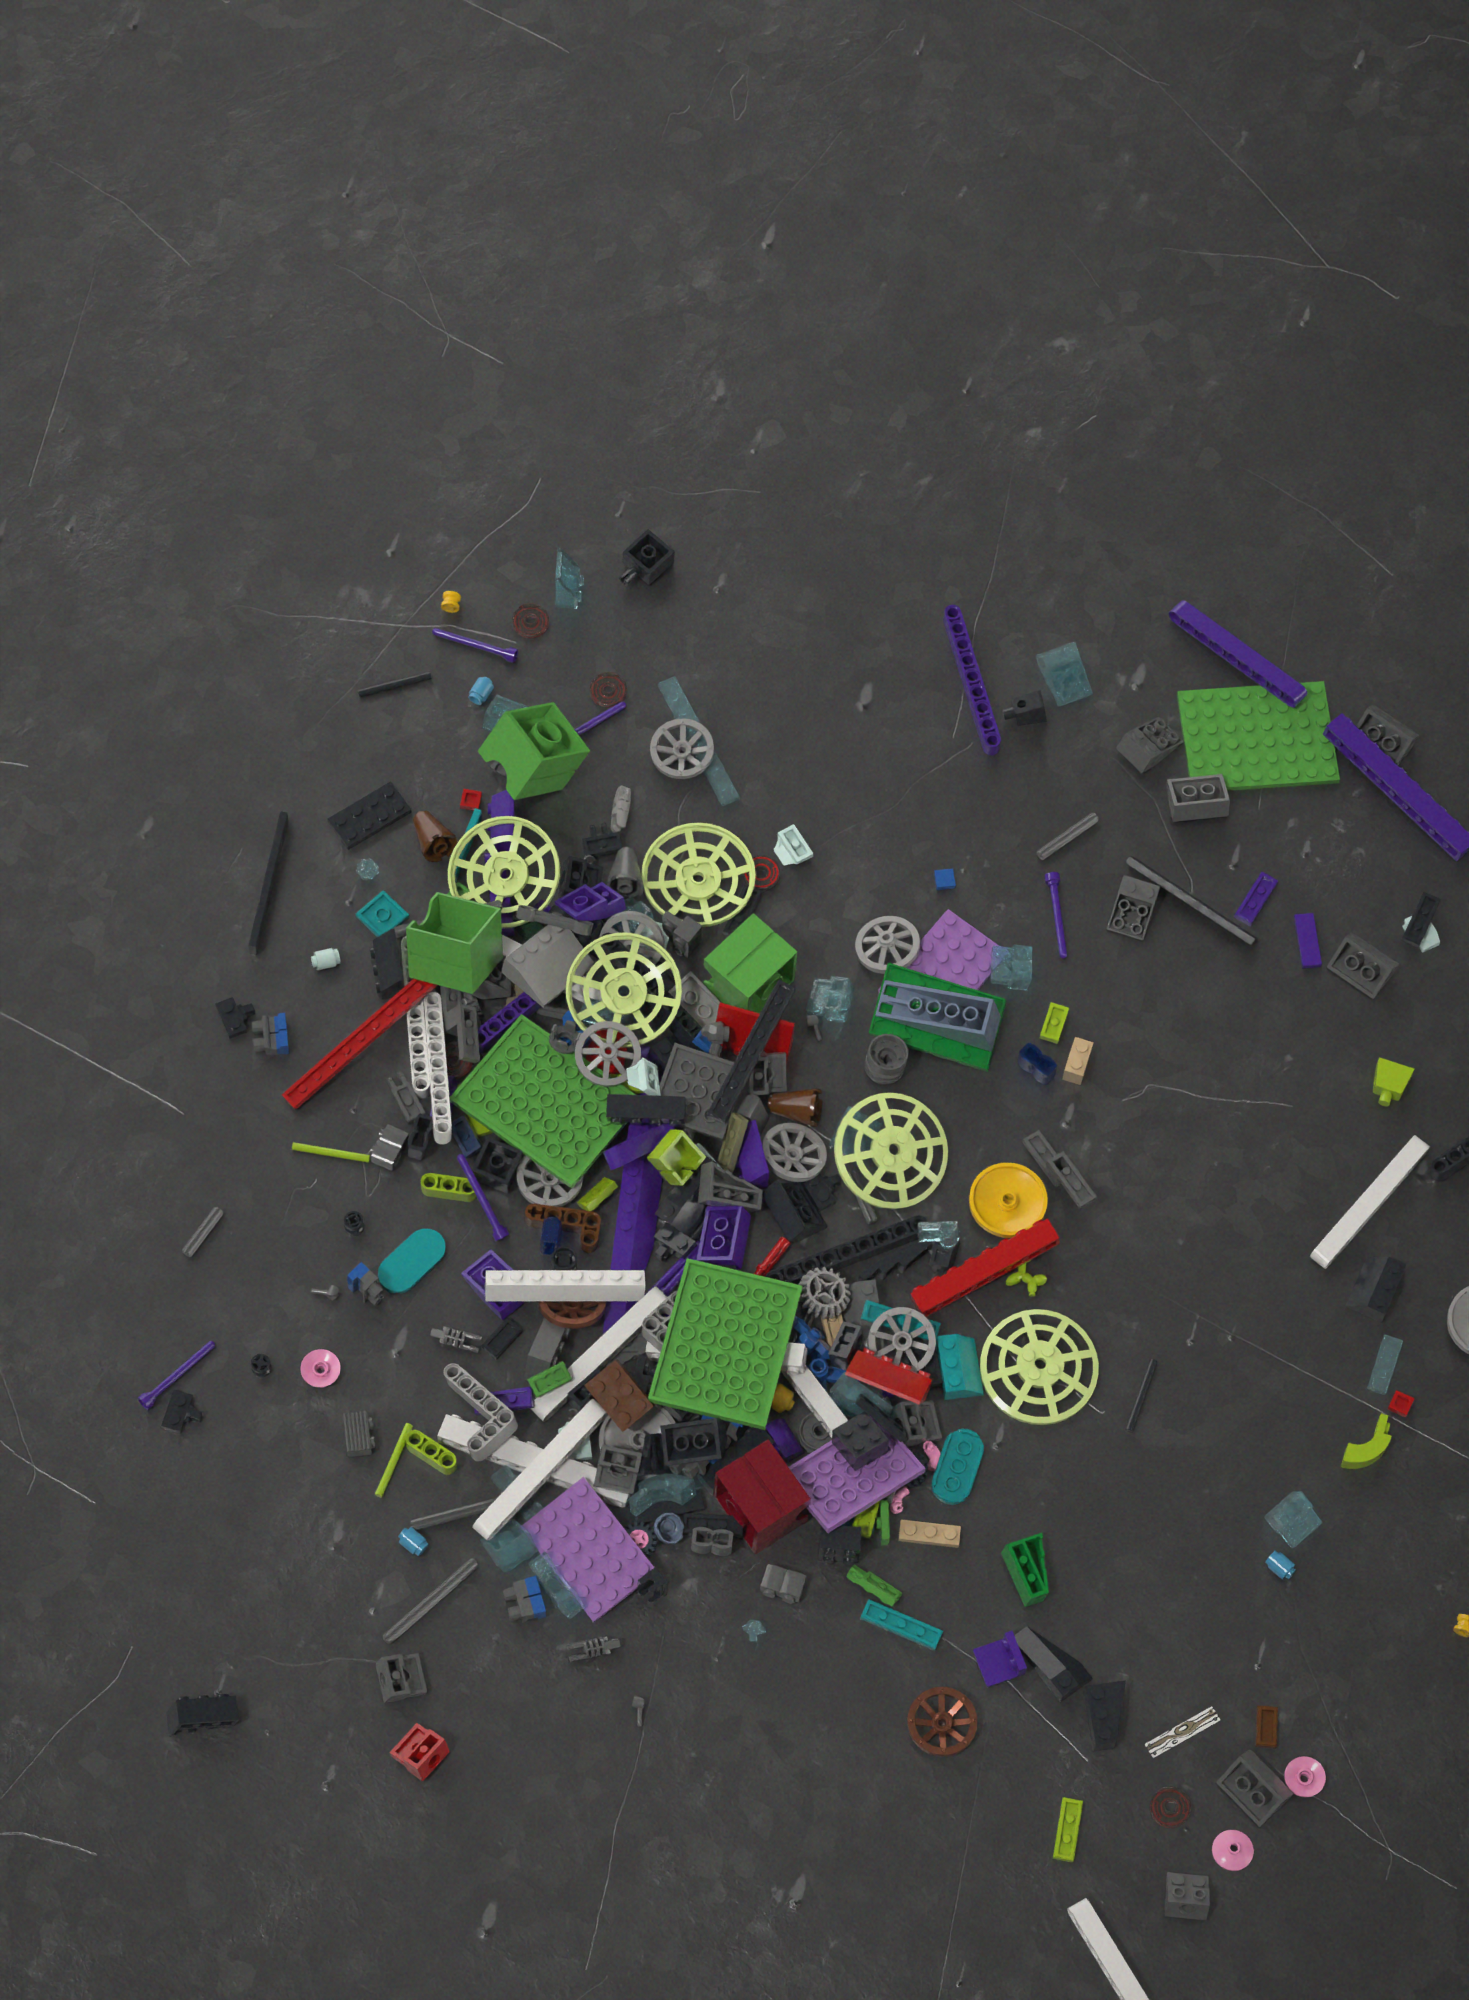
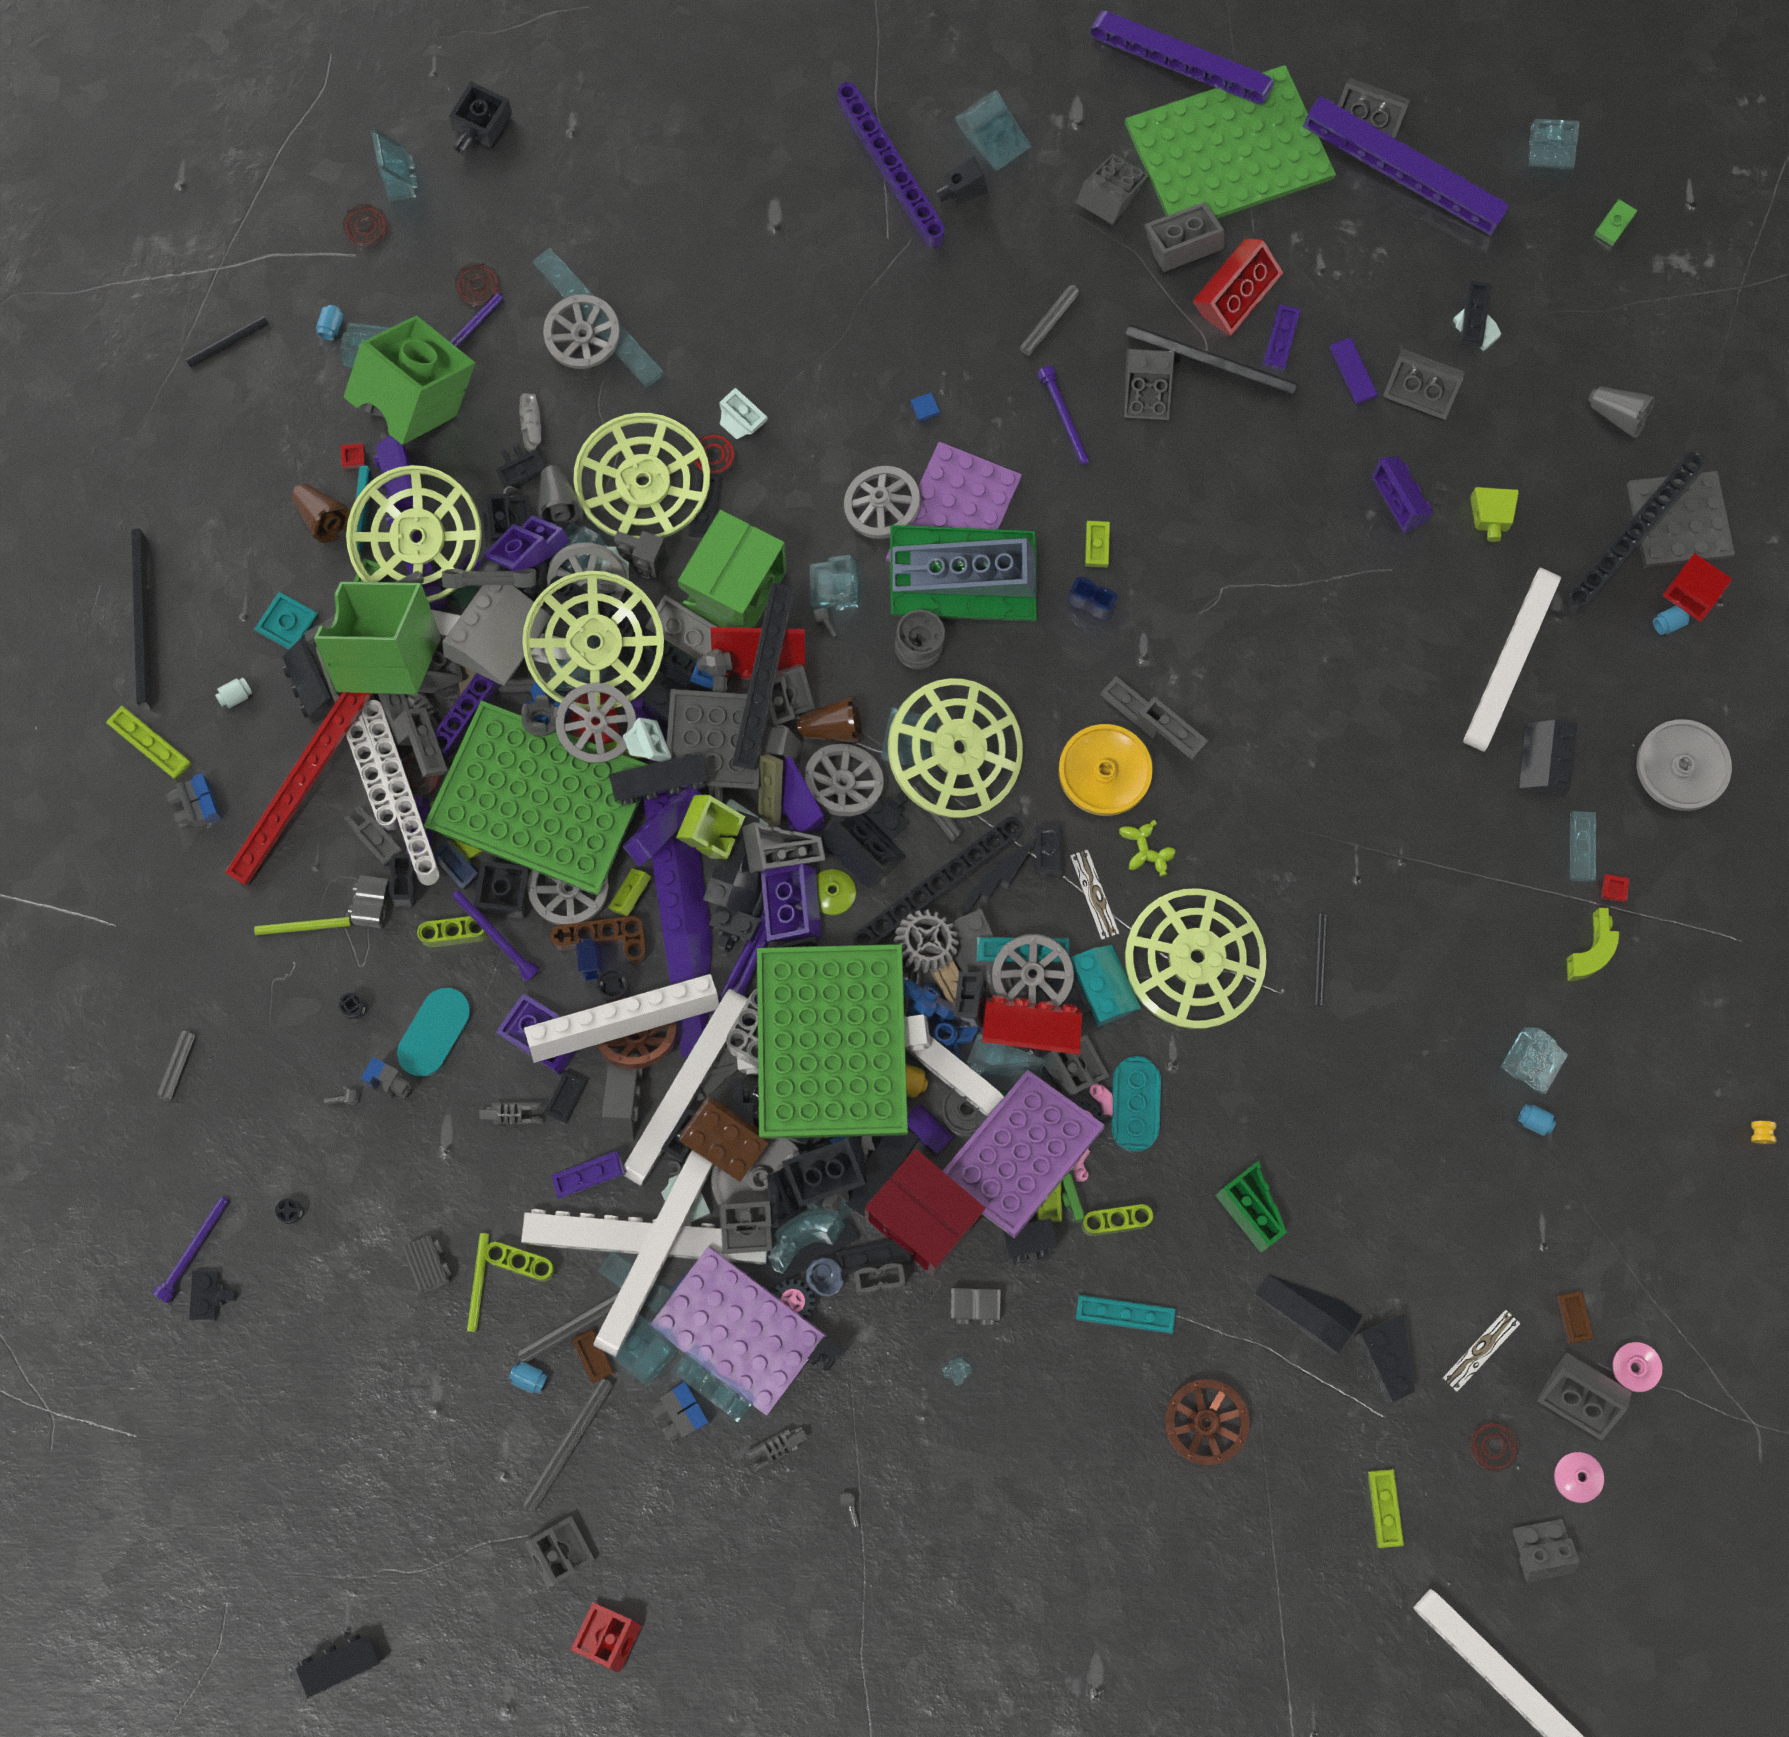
camera: 15 degrees left, 10 degrees up
black hinge [215,997,255,1039] -> none
bright pink dish [300,1349,340,1388] -> none
black plate [327,781,412,850] -> none
clear light blue plant [356,859,379,879] -> none
dark purple piece [432,628,518,663] -> none
yellow wheel [441,591,461,613] -> none
light grey beam [443,1363,518,1461] -> none
bright green plate [527,1361,572,1398] -> none
red pin [754,1237,791,1277] -> none
black brick [832,1411,889,1471] -> none
bright green hinge [846,1565,902,1606] -> none
black tile [856,1393,906,1442] -> none
tan plate [898,1520,961,1548] -> none
red brick [910,1218,1060,1317] -> none
clear light blue plate [918,1221,959,1249] -> none
dark purple bracket [973,1631,1027,1687] -> none
clear light blue brick [991,944,1032,990] -> none
tan brick [1062,1037,1094,1085] -> none
none -> lime tile [106,706,192,781]
none -> reddish brown tile [571,1328,615,1384]
none -> lime dish [816,869,856,915]
none -> sticker [1070,850,1119,939]
none -> lime beam [1081,1204,1153,1236]
none -> red slope [1193,238,1283,336]
none -> dark purple slope [1372,457,1432,533]

